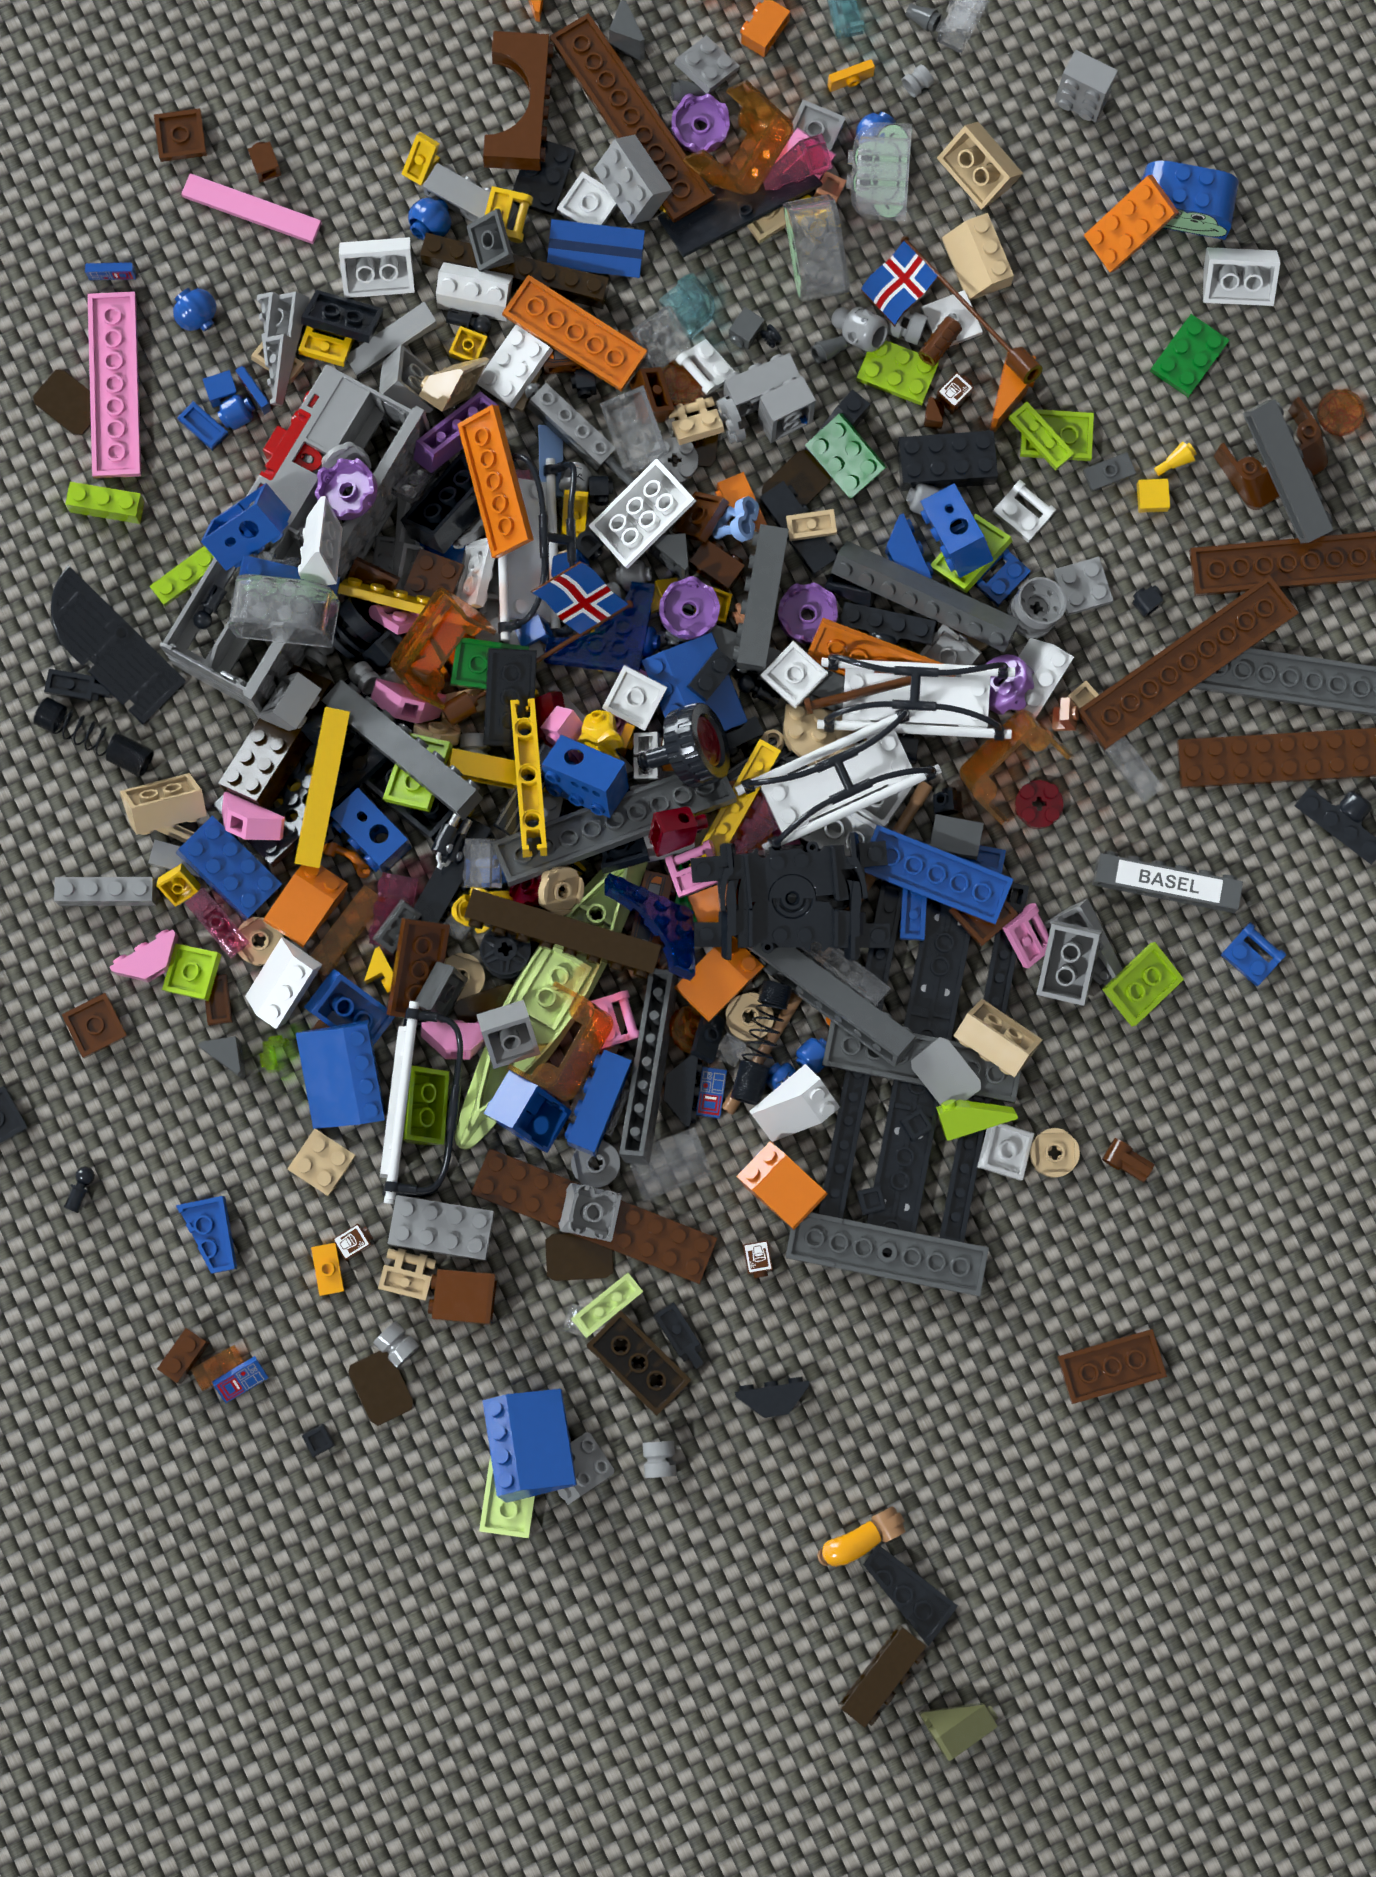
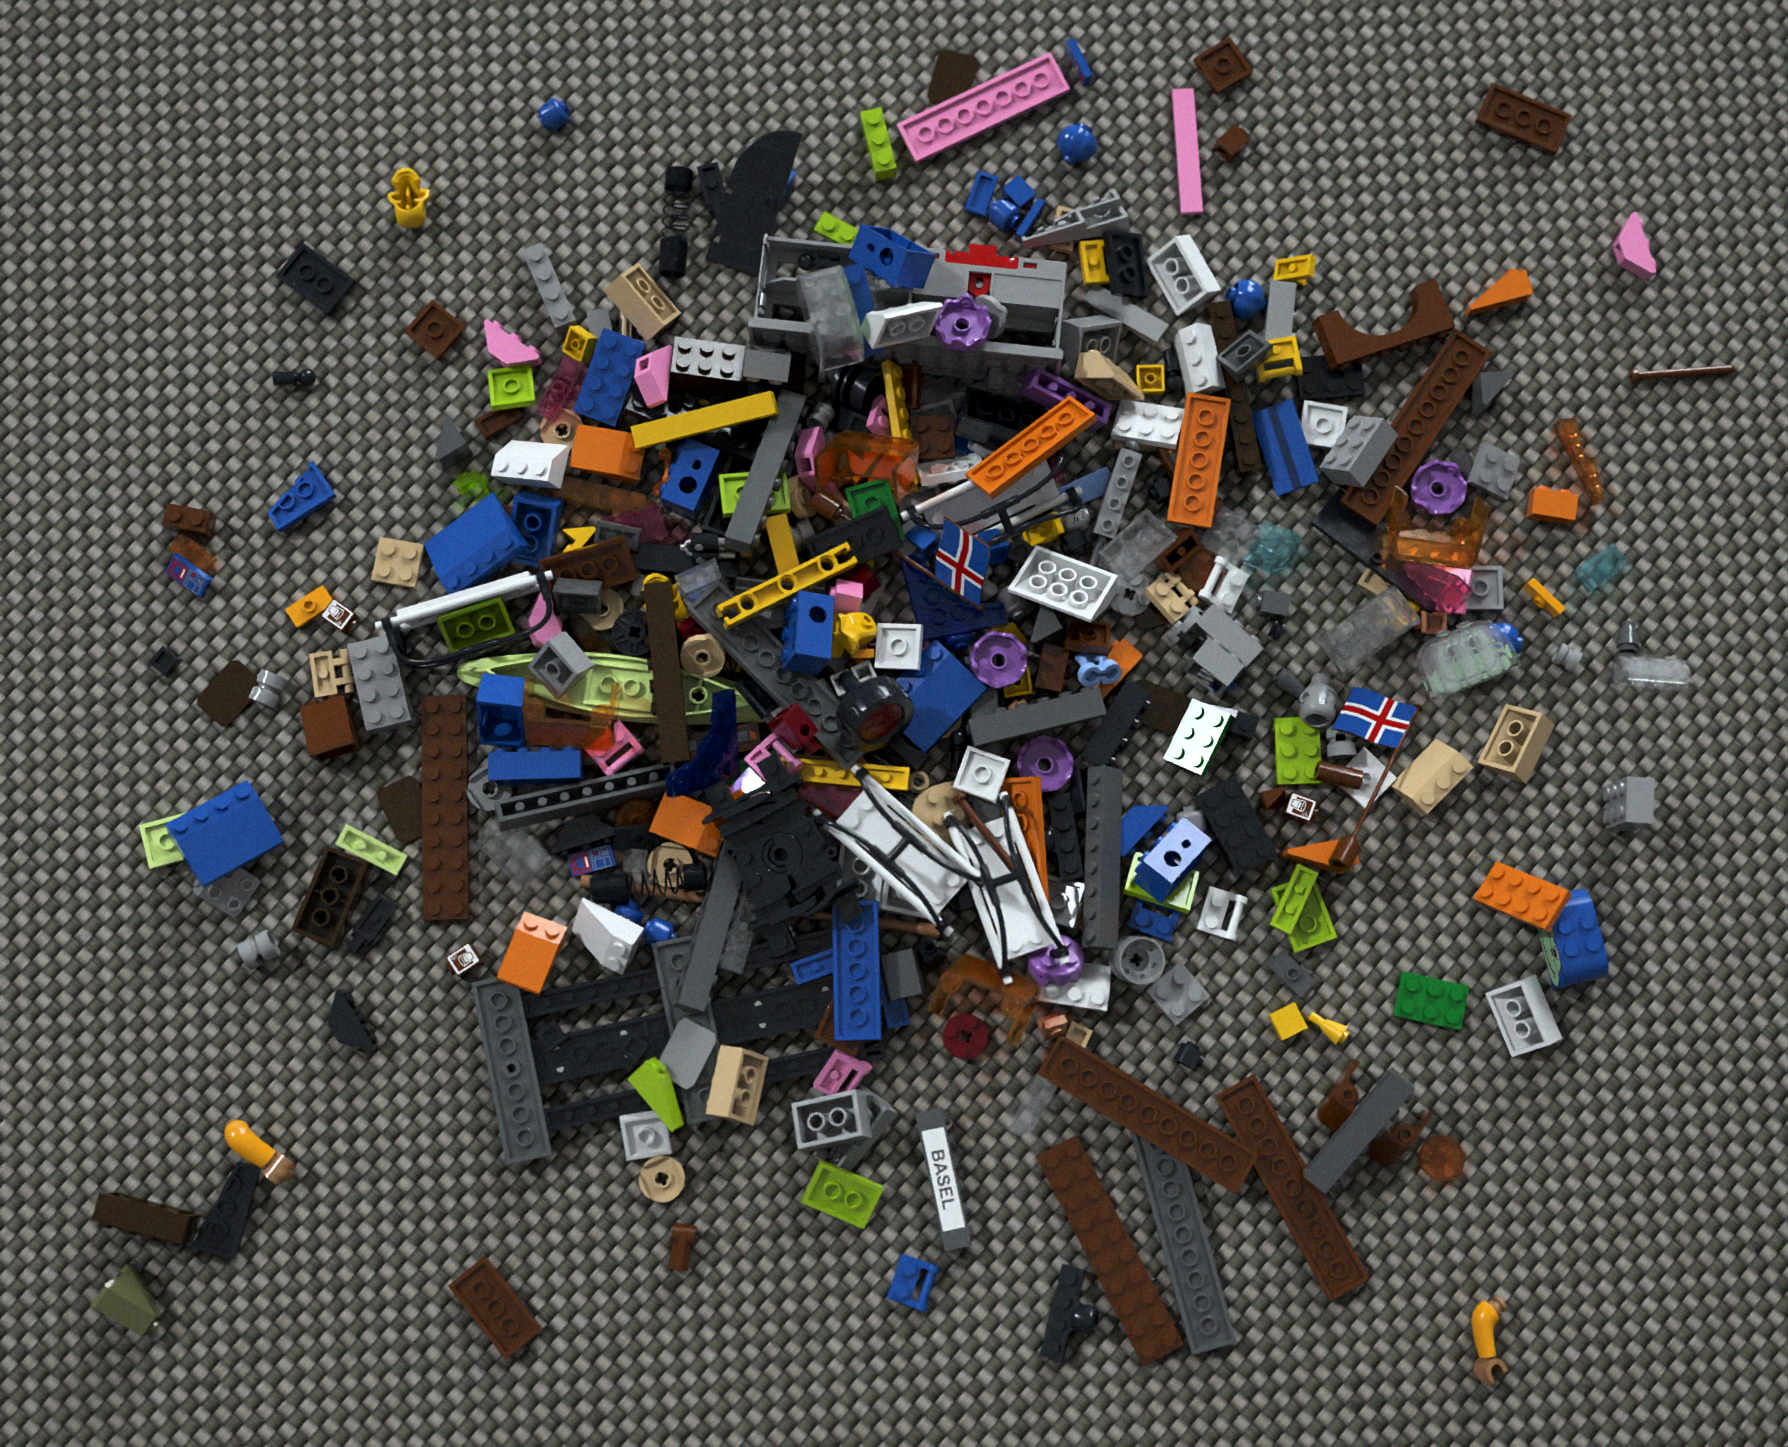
camera: 65 degrees right, 0 degrees up
light grey slope [559,1183,622,1242] -> none
black plate [686,648,736,702] -> none
tan plate [786,509,837,541] -> none

